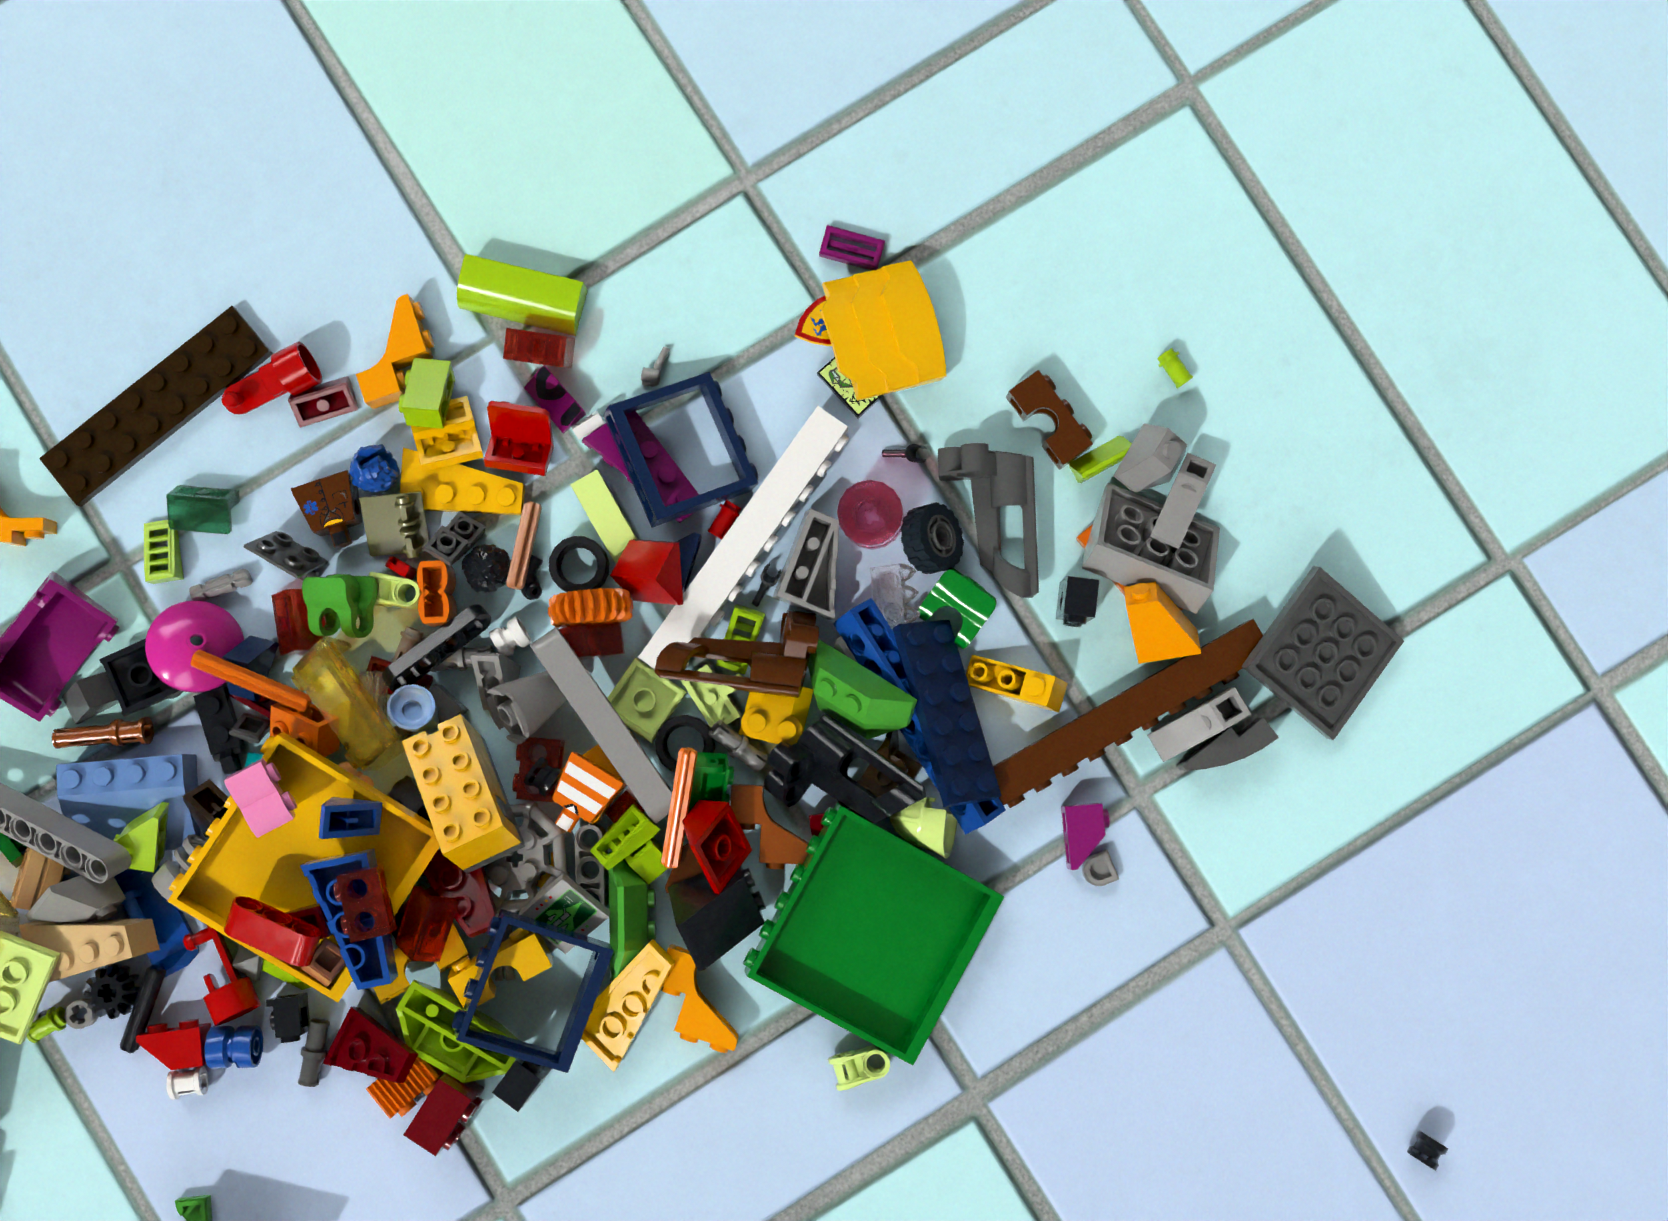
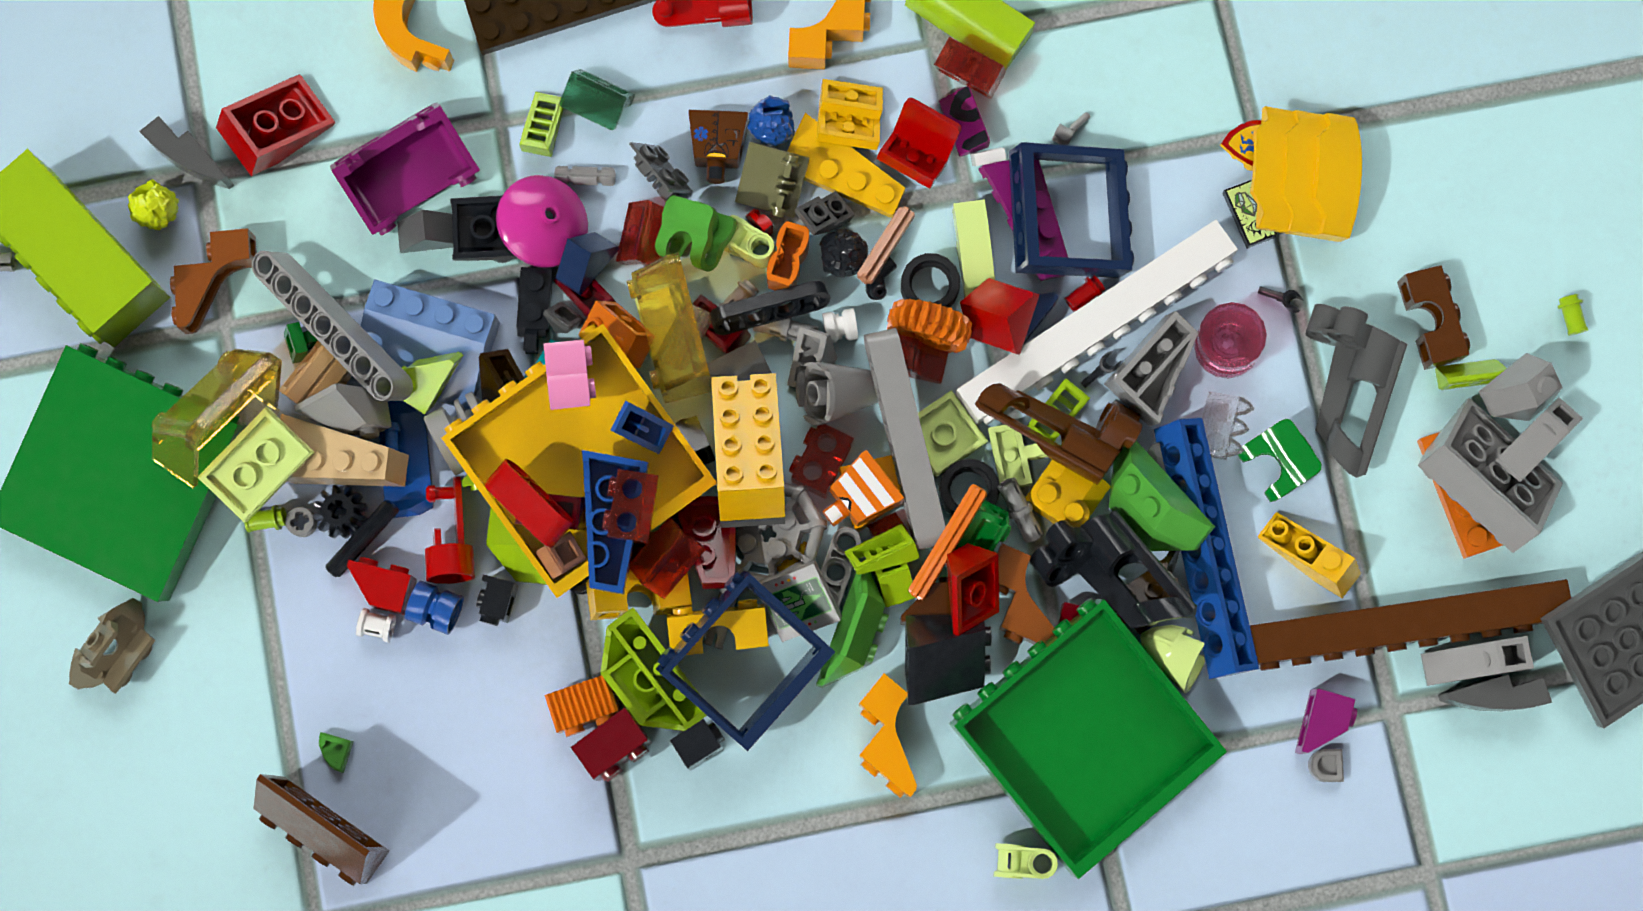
camera: 20 degrees right, 5 degrees down
dark orange pin [52,716,154,749] -> none
orange axle [190,650,313,713] -> none
dark grey slope [232,945,263,982] -> none
dark red slope [288,376,359,428] -> none
dark grey pin [298,1018,330,1087] -> none
dark red wing [322,1007,418,1083] -> none
light blue piece [387,684,439,732] -> none
lime brick [399,358,455,429] -> none
black wheel [523,757,563,797] -> none
yellow wing [581,939,676,1072] -> none
magenta tile [819,225,885,271] -> none
dark blue plate [893,620,1002,808] -> none
black wheel [901,502,964,574] -> none
black brick [1056,576,1099,627] -> none
light orange slope [1124,581,1201,664] -> none

